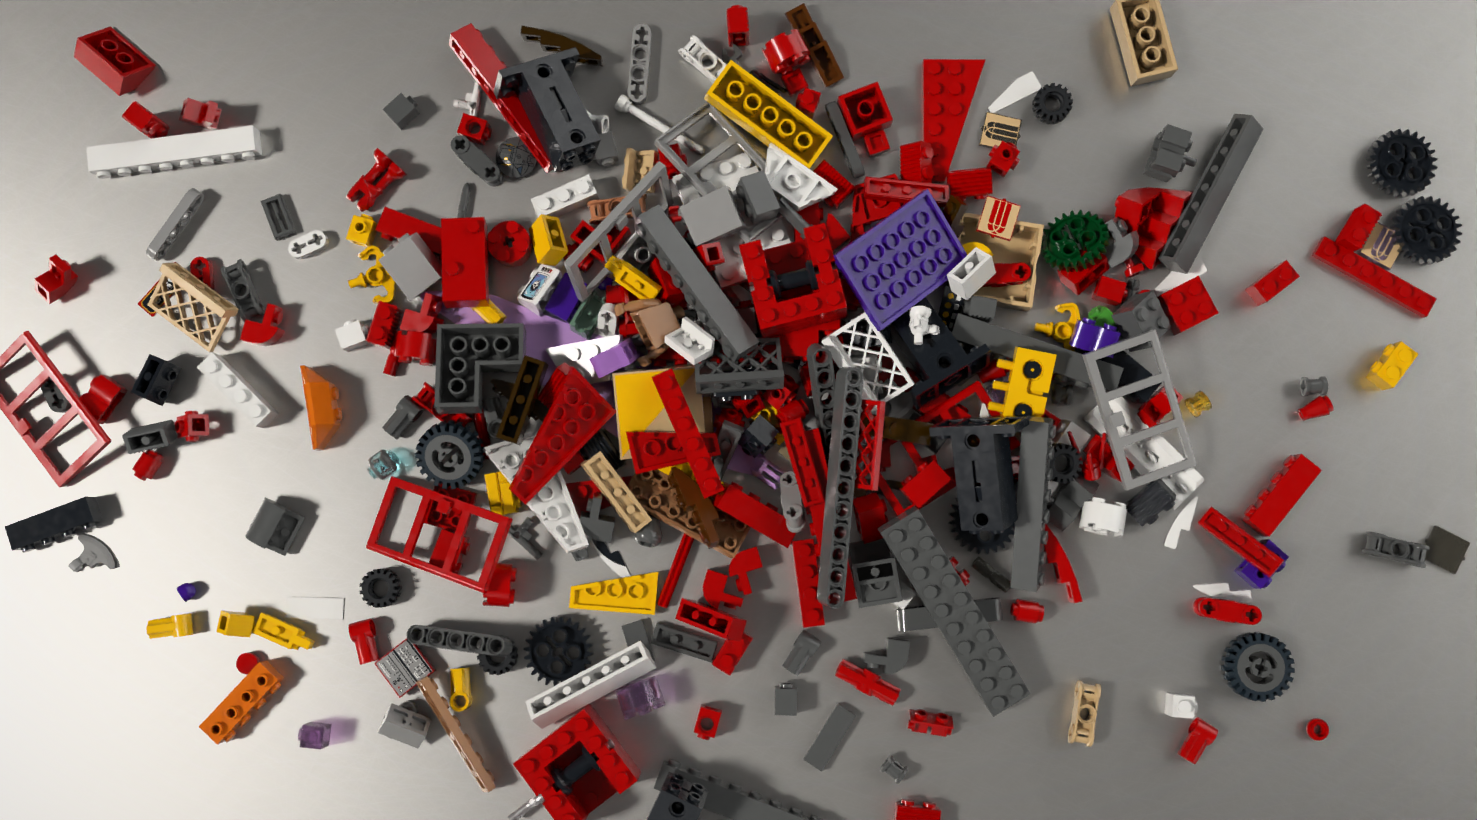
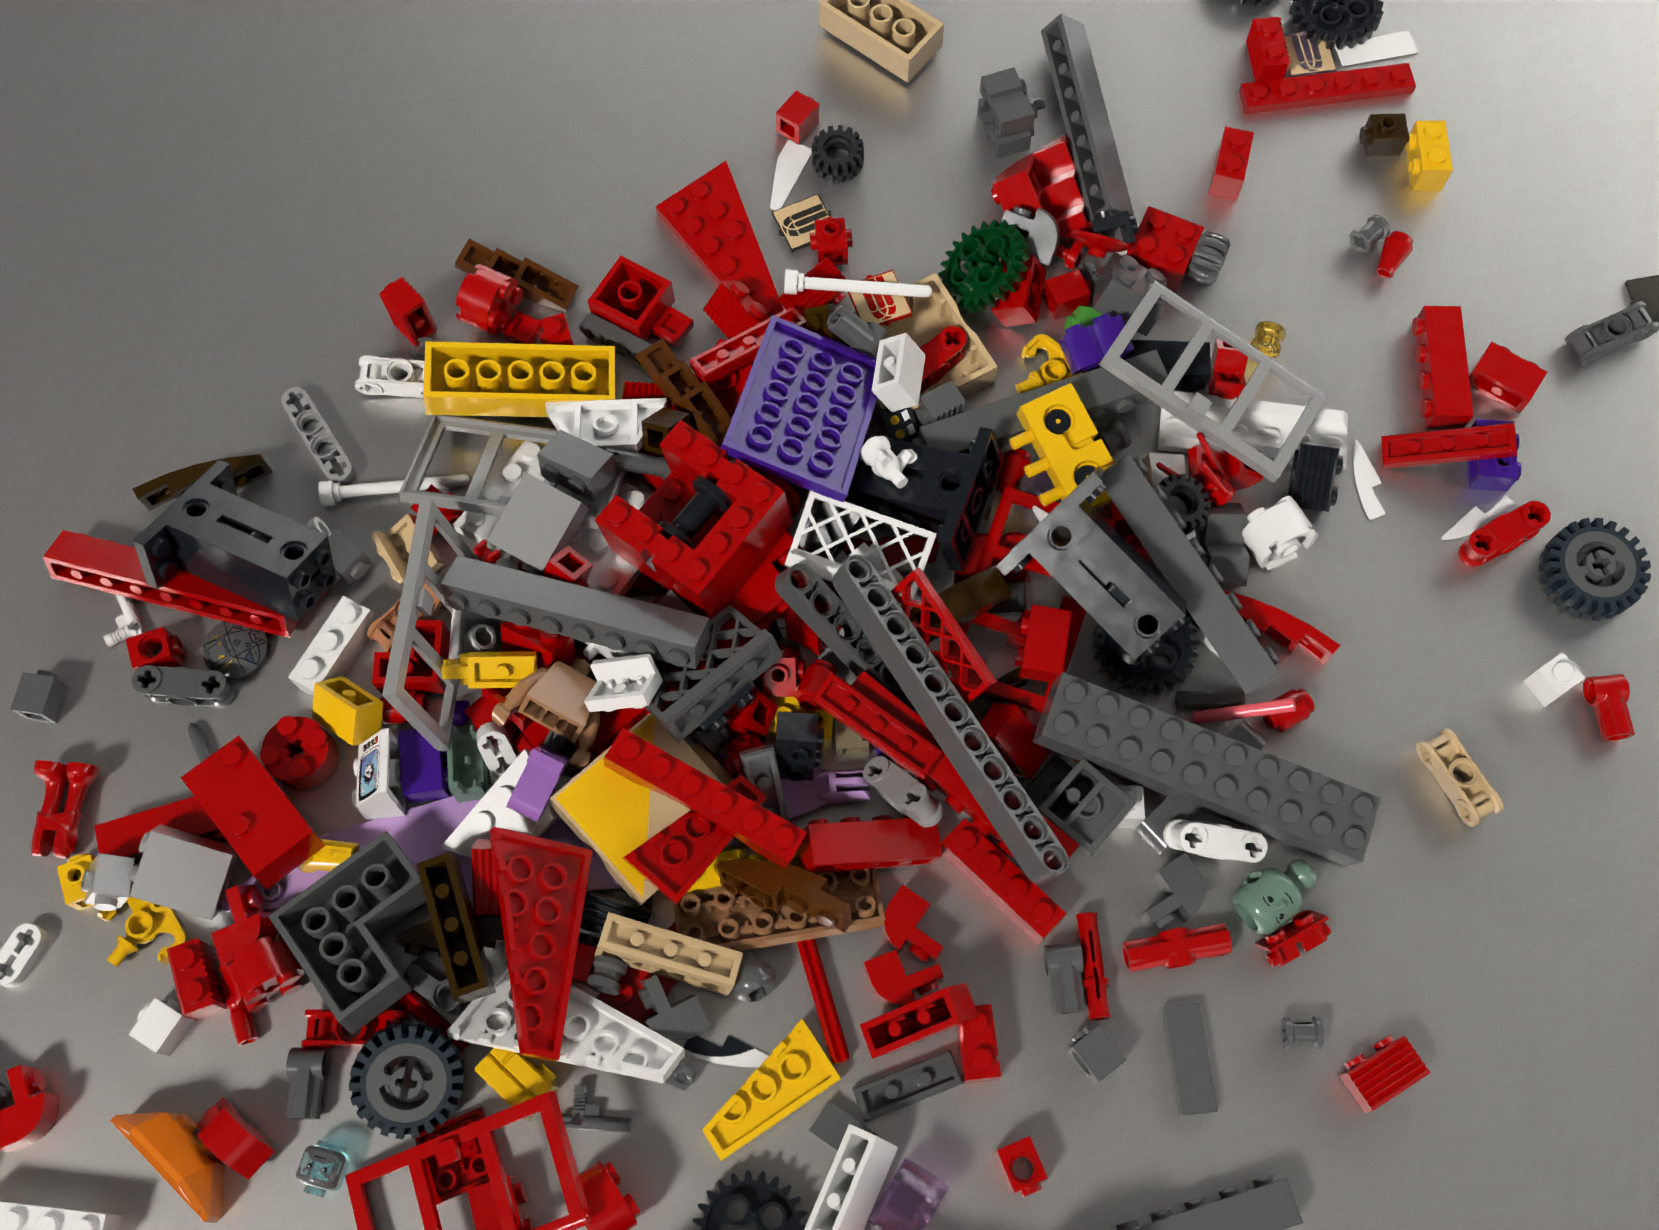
camera: 40 degrees left, 15 degrees down
none -> light grey brick [81,853,135,911]
none -> red brick [196,1097,275,1180]
none -> dark grey wheel [586,955,628,996]
none -> reddish brown slope [636,338,732,447]
none -> dark brown brick [641,407,690,455]
none -> red brick [776,90,820,145]
none -> white piece [784,269,932,298]
none -> dark grey piece [826,305,888,359]
none -> red dish [1071,230,1131,259]
none -> red pin [1076,912,1111,1021]
none -> black bracket [1087,208,1139,243]
none -> white piece [1163,819,1268,863]
none -> dark grey gear [1187,231,1230,284]
none -> coral bar [1193,698,1296,724]
none -> sand green piece [1232,859,1317,935]
none -> white sticker [1334,30,1418,67]
none -> dark brown brick [1359,113,1409,156]
none -> red brick [1469,342,1548,414]

